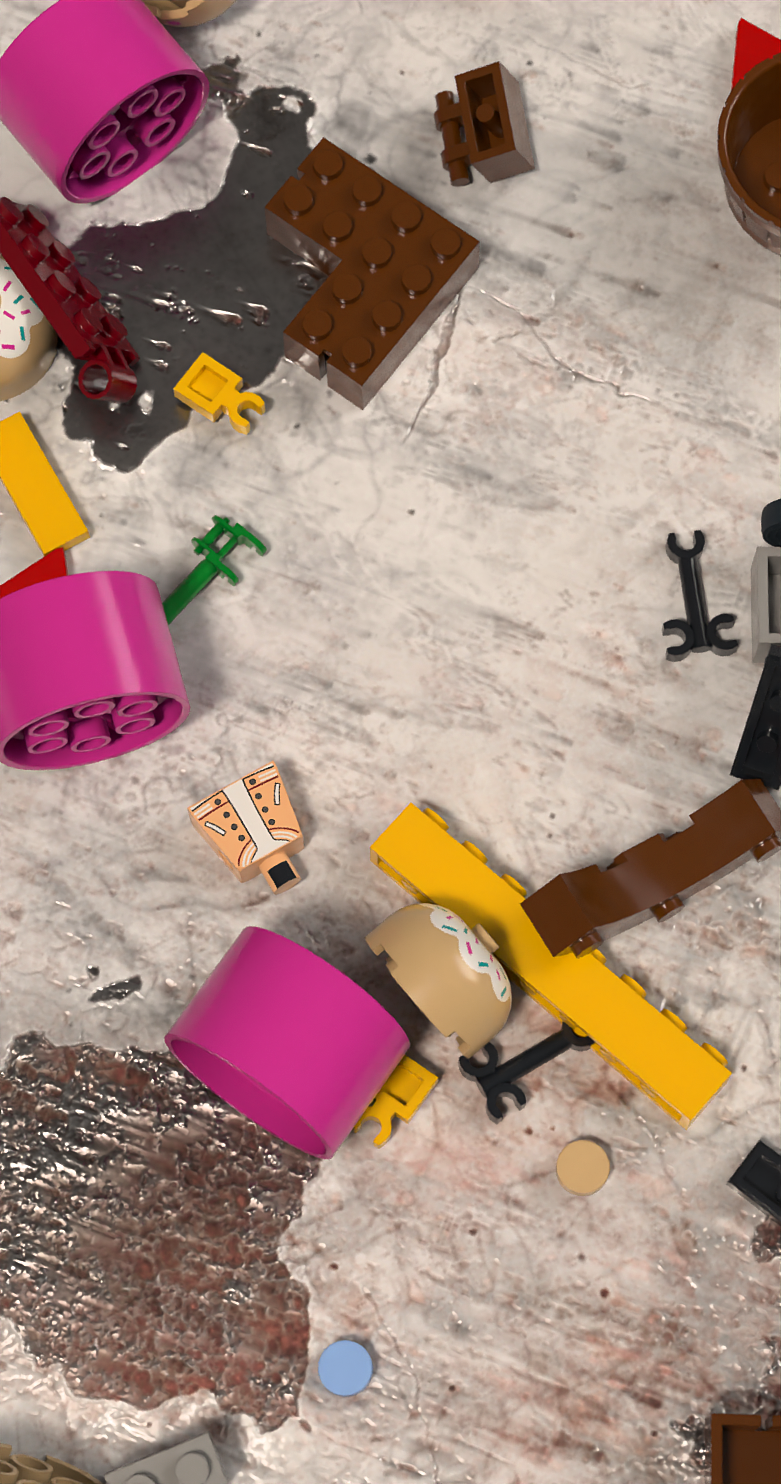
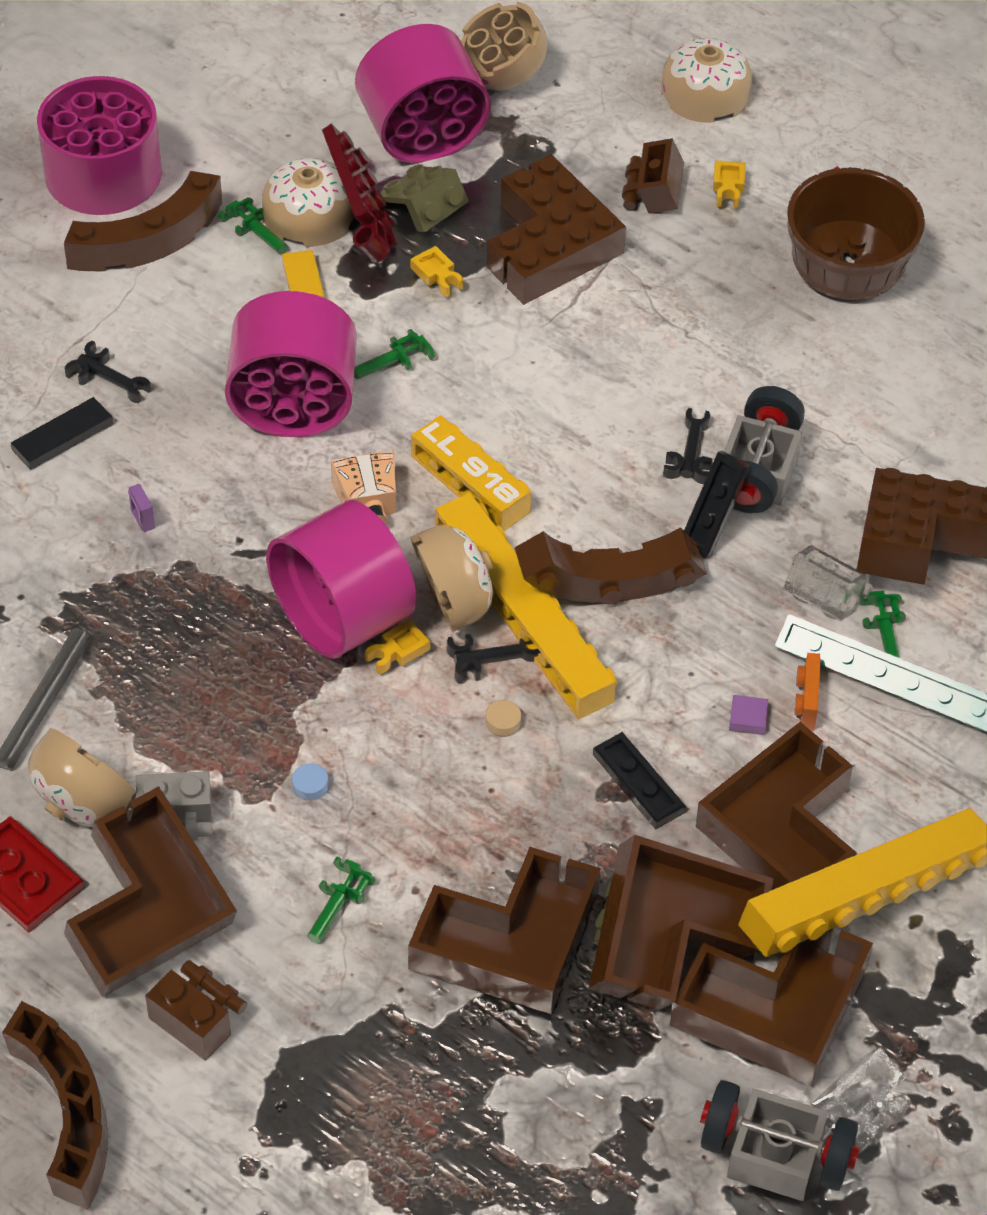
camera: 15 degrees right, 20 degrees down
none -> olive bracket [380,164,469,232]
none -> yellow brick [411,415,531,531]
none -> yellow plate [713,160,746,208]

